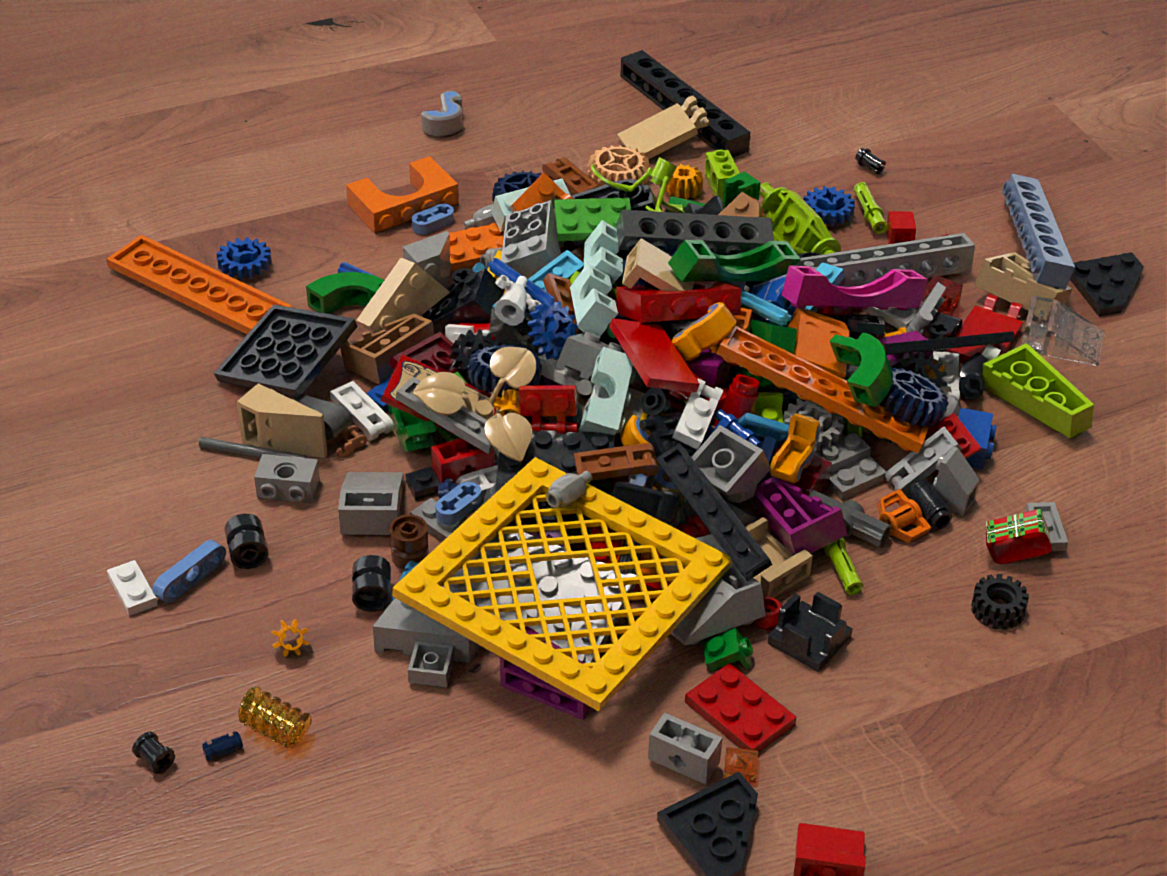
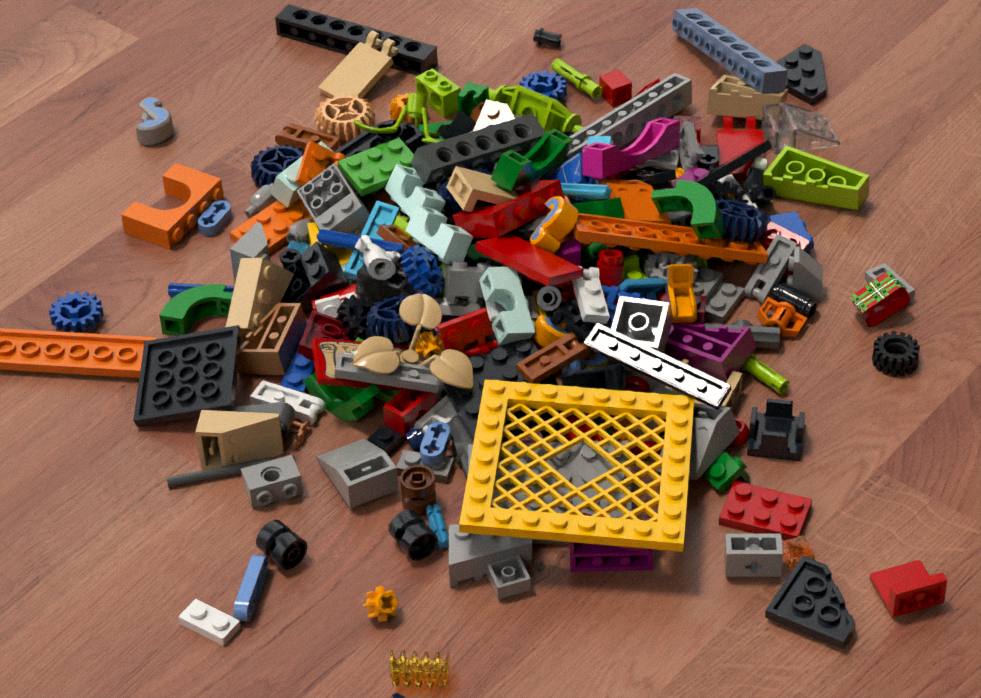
camera: 25 degrees left, 0 degrees up
light grey plant [546,471,592,508] -> none

